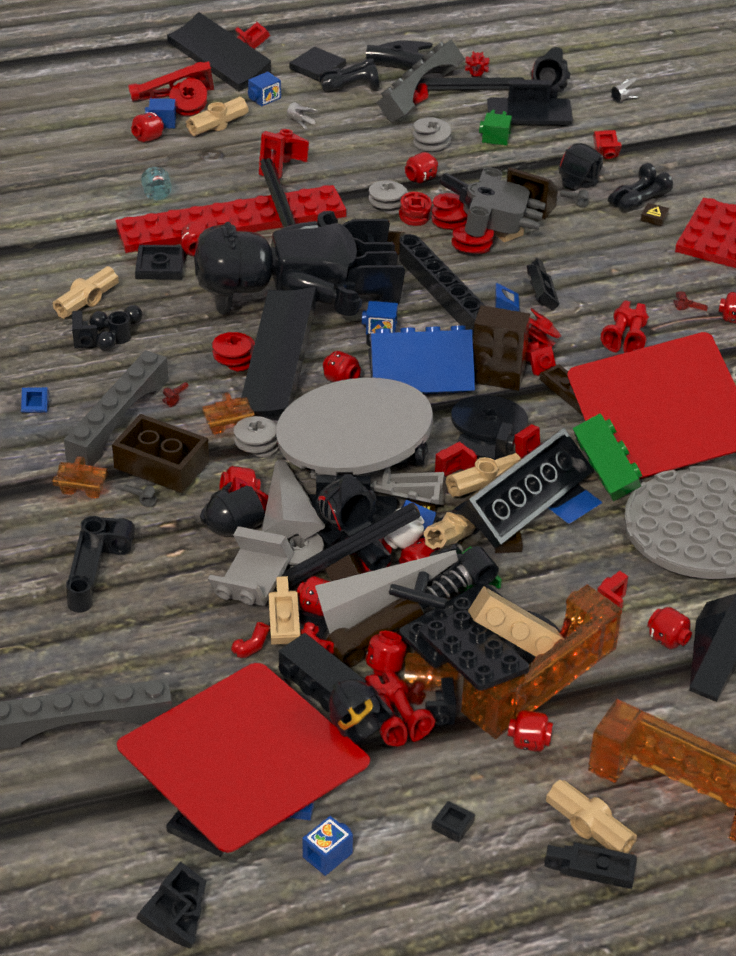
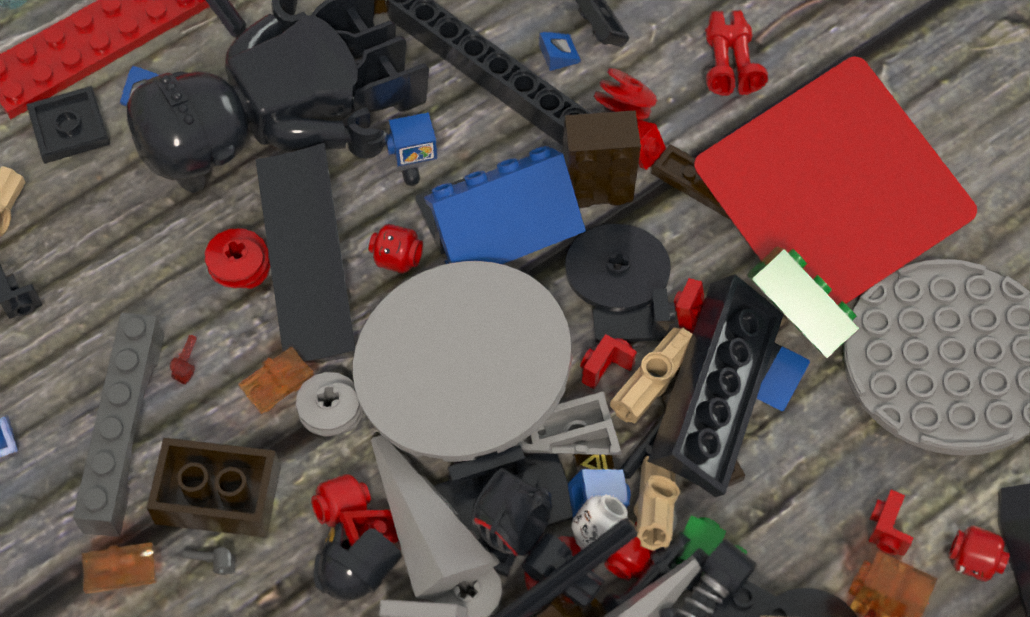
camera: 20 degrees left, 20 degrees up
black piece [89,305,143,351] -> none
red head [181,222,208,256] -> none

